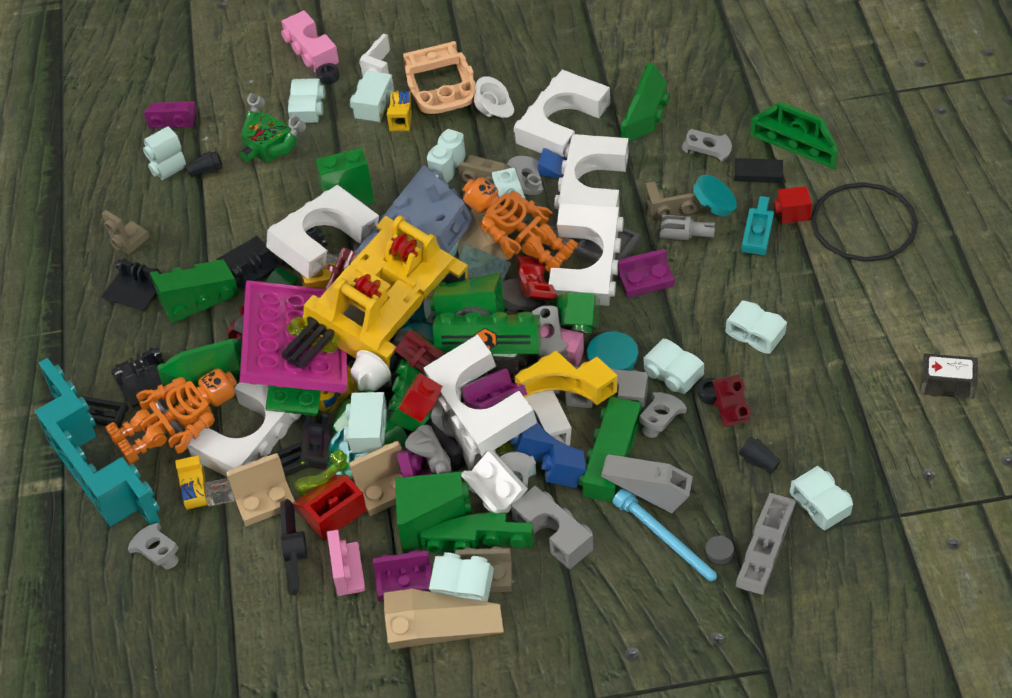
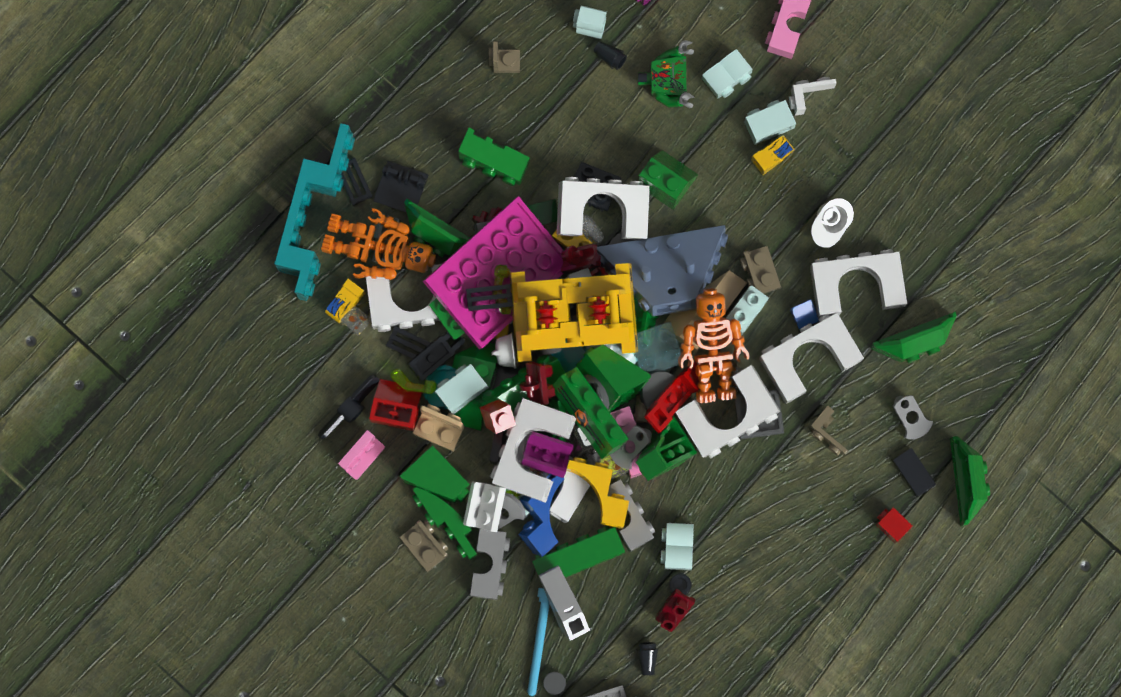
camera: 45 degrees right, 30 degrees up
black hinge [102,258,163,311] -> none
light grey piece [128,523,179,569] -> none
black hinge [217,236,283,289] -> none
tan bracket [226,453,295,527] -> none
black tile [316,63,340,84] -> none
magenta bracket [373,550,432,602] -> none
tan wedge [384,589,504,650] -> none
magenta bracket [397,447,433,477] -> none
light nougat slope [403,41,476,114] -> none
light grey plant [405,425,451,474] -> none
light aqua brick [427,129,466,183] -> none
light aqua brick [429,553,494,601] -> none
light grey piece [507,156,543,195] -> none
teal tile [587,331,638,371] -> none
magenta bracket [618,249,675,298] -> none
light grey piece [639,392,687,438] -> none
light grey arm [659,214,715,241] -> none
teal tile [693,175,737,217] -> none
light aqua brick [725,301,787,354] -> none
teal hinge [741,196,774,256] -> none
black piece [811,182,918,262] -> none

